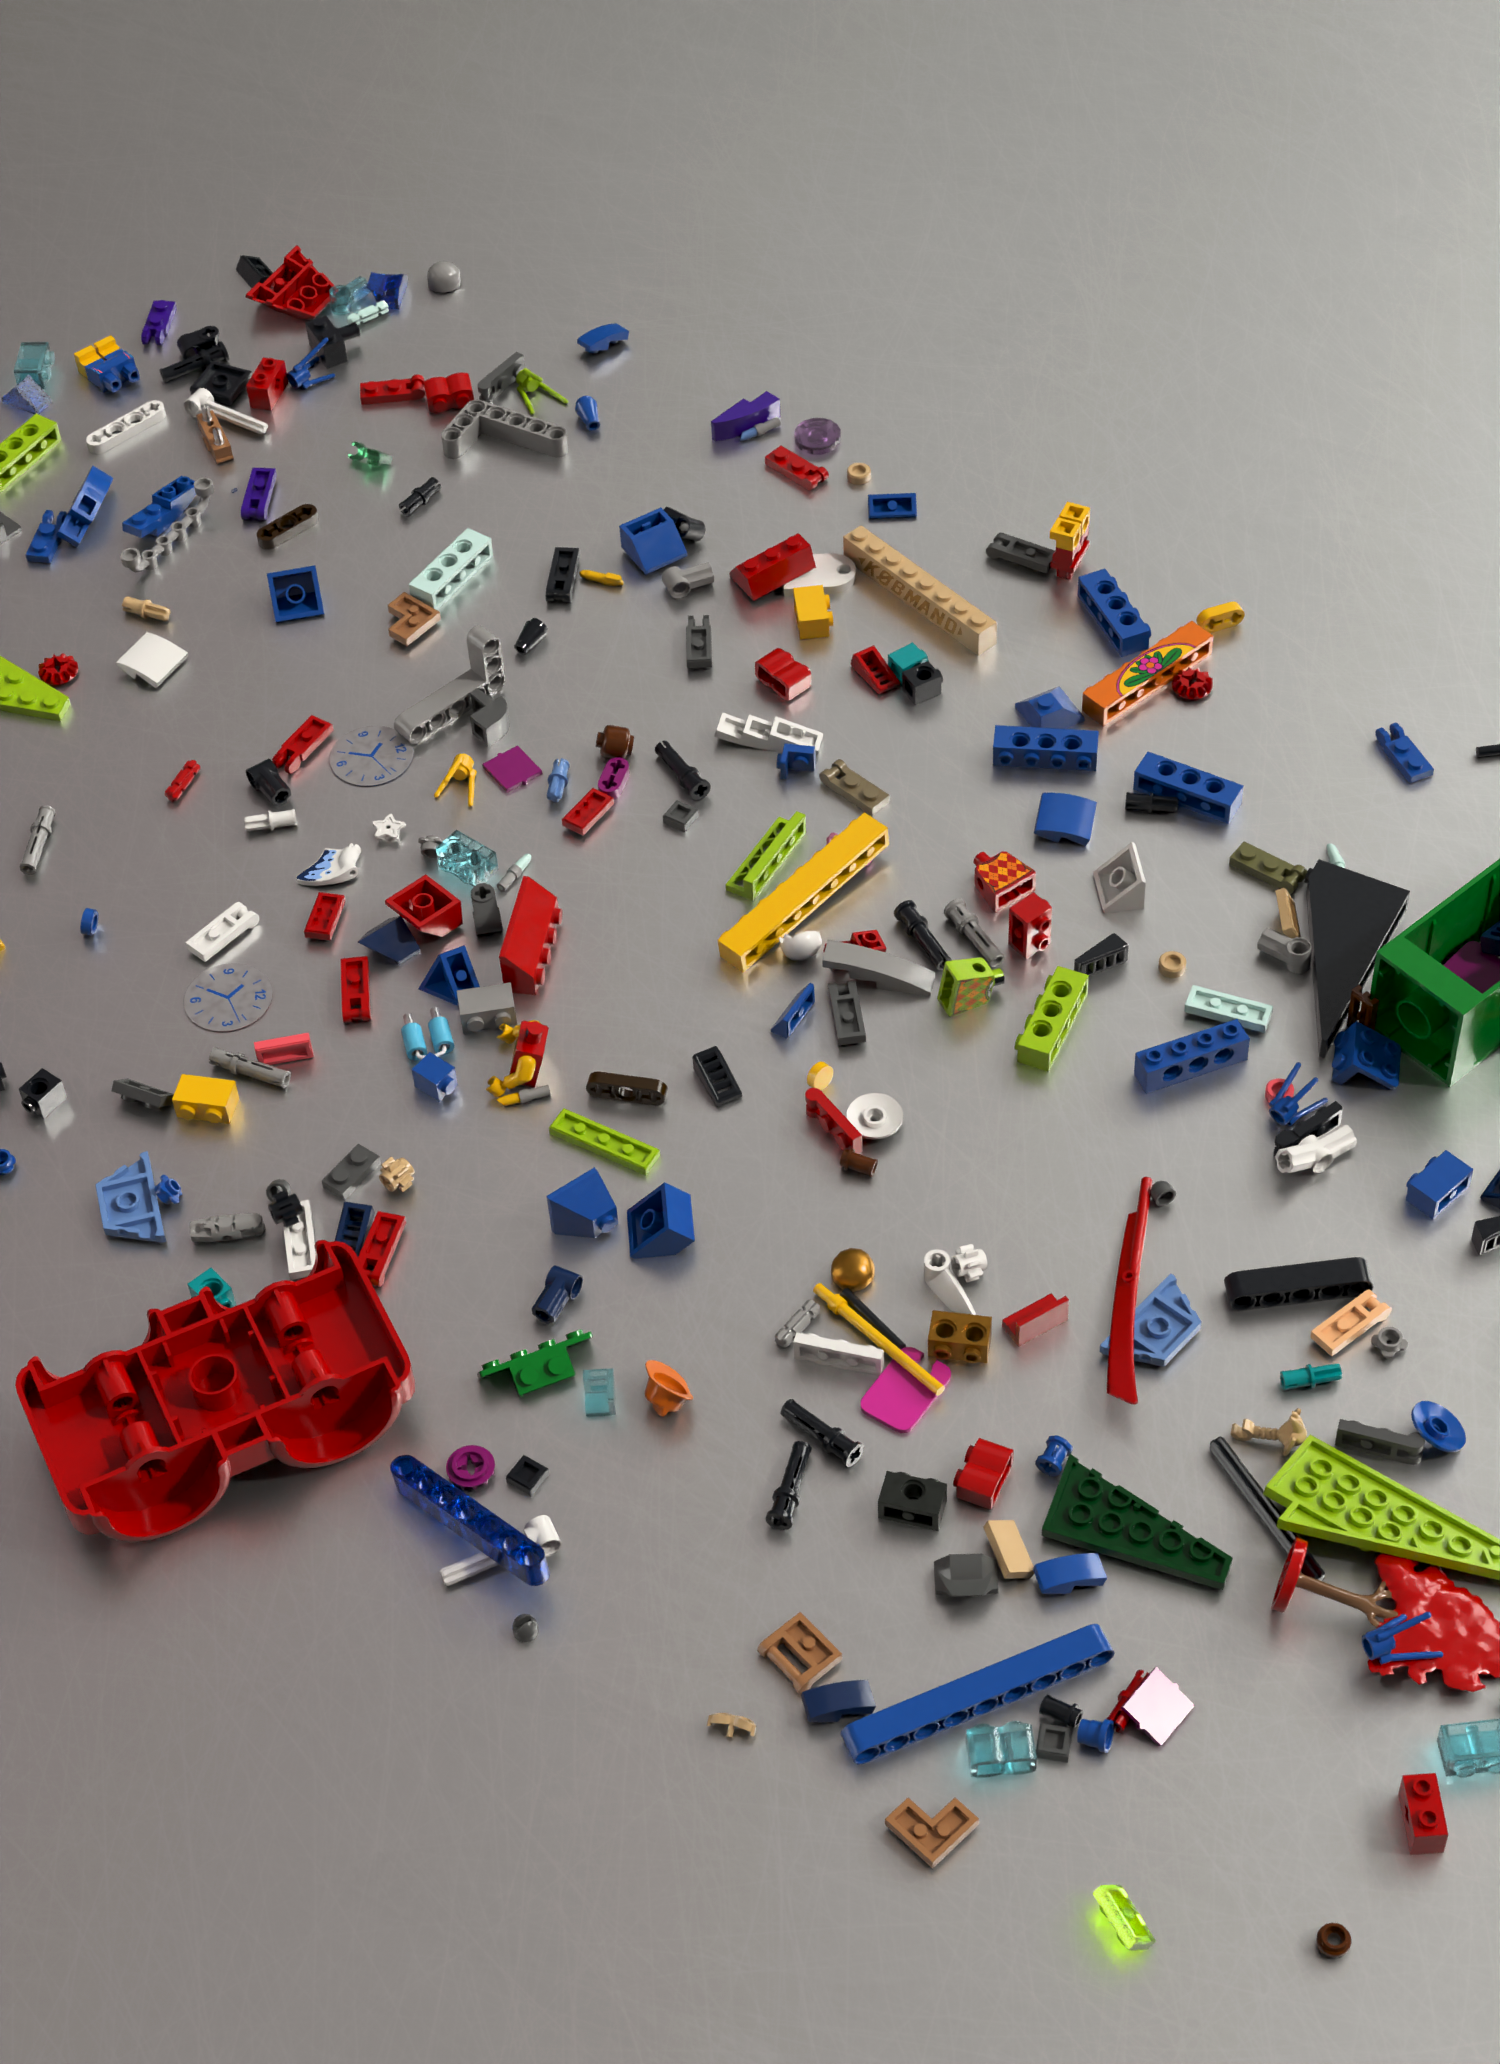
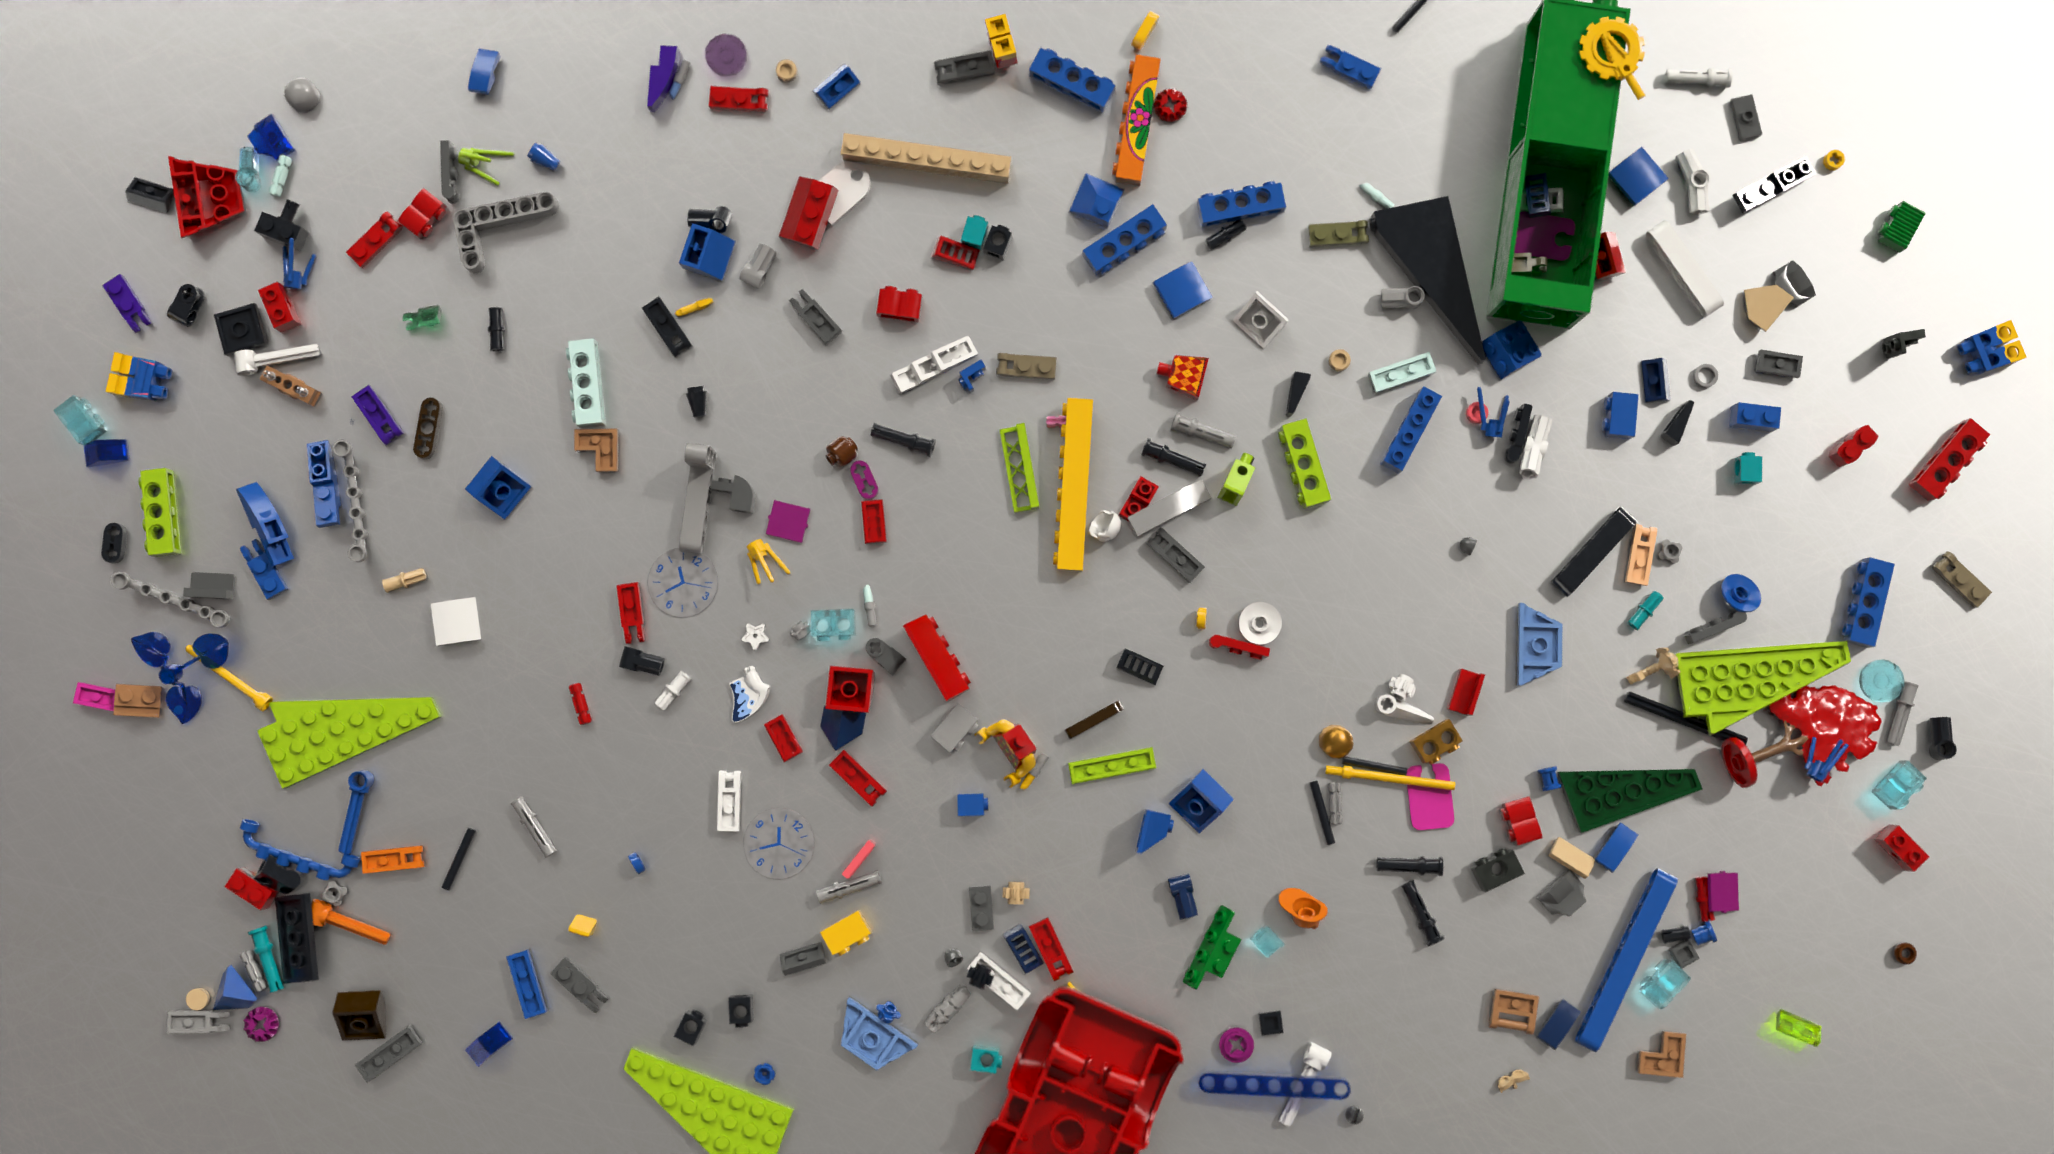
camera: 40 degrees left, 35 degrees up
red gear [38,653,78,685] -> none
white beam [86,400,166,454] -> none
black pin [159,341,229,383] -> none
medium azure piece [401,1007,454,1061] -> none
blue slope [418,945,480,1006] -> none
medium blue axle [547,758,570,803] -> none
dark grey tile [663,800,699,832] -> none
blue slope [771,983,815,1039] -> none
yellow brick [793,585,833,640] -> none
white plate [793,1332,884,1376] -> none
reddish brown pin [840,1148,878,1177] -> none
red brick [1008,892,1052,959] -> none
red piece [1107,1177,1153,1405] -> none
tan tile [1275,888,1301,939] -> none
reddish brown tile [1346,985,1379,1031] -> none
none -> black bar [1309,780,1336,845]

